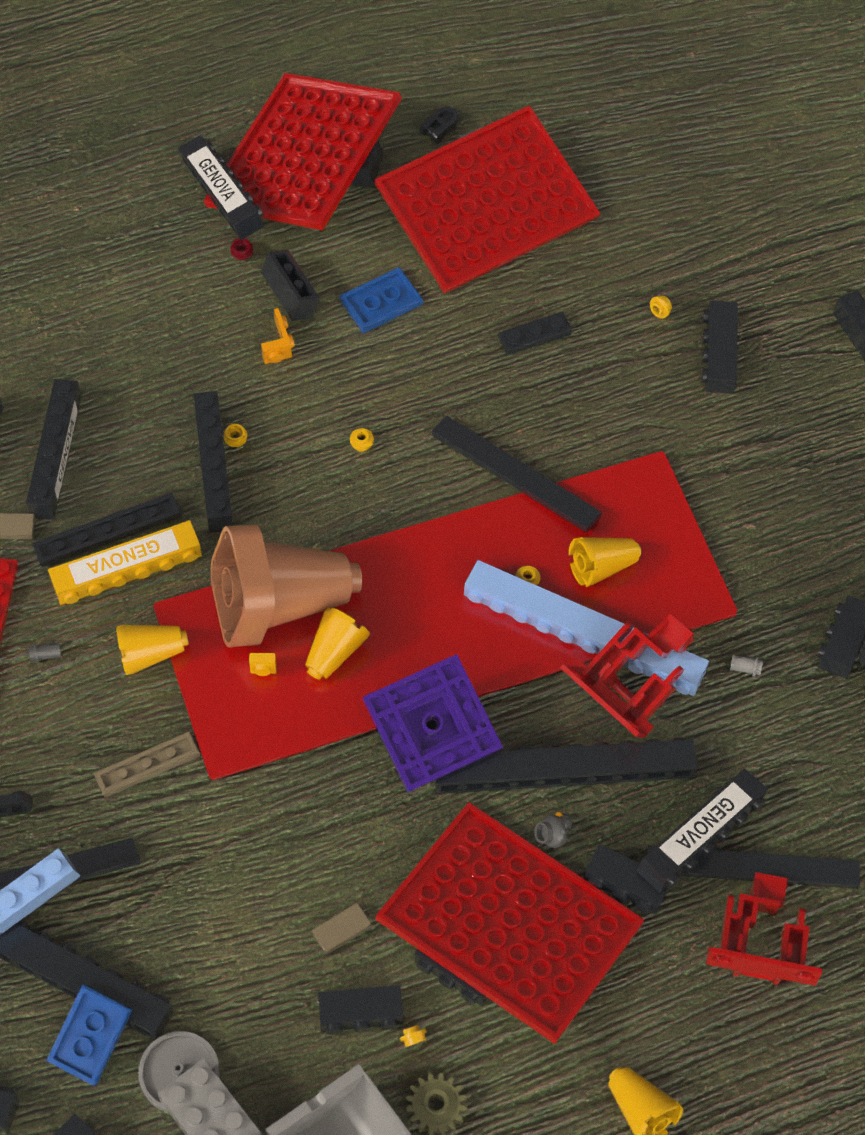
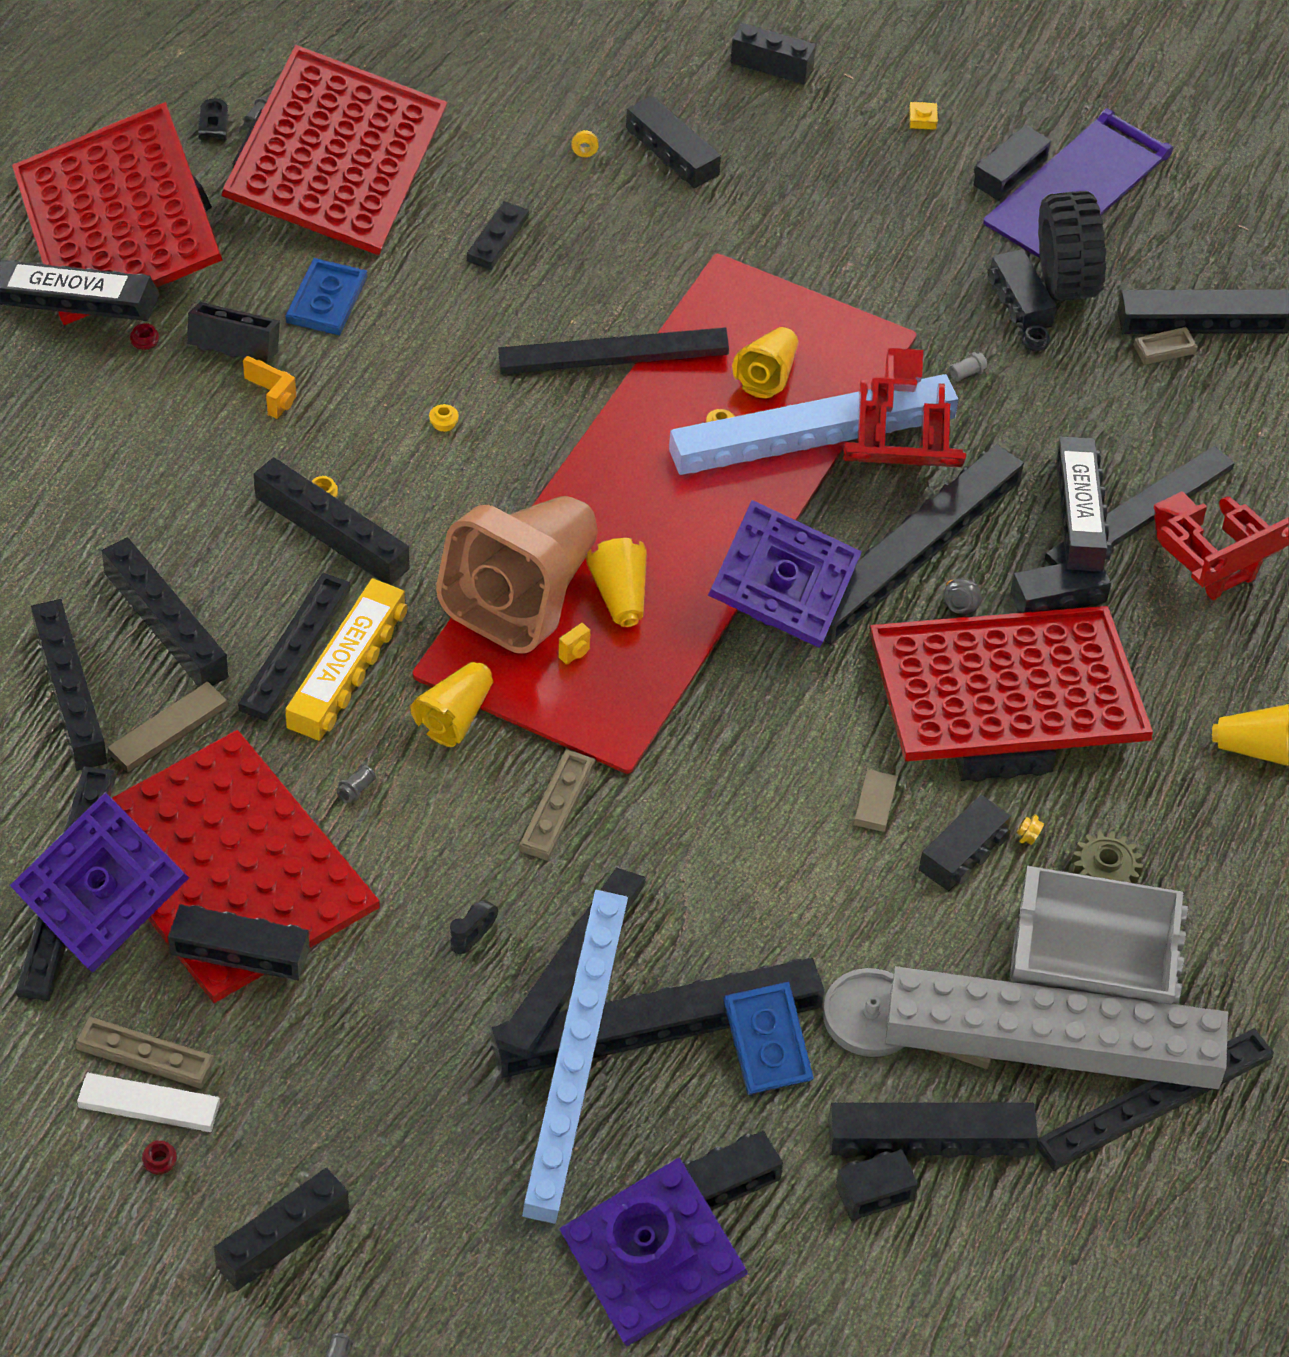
camera: 45 degrees left, 10 degrees down
none -> black plate [1021,325,1050,351]

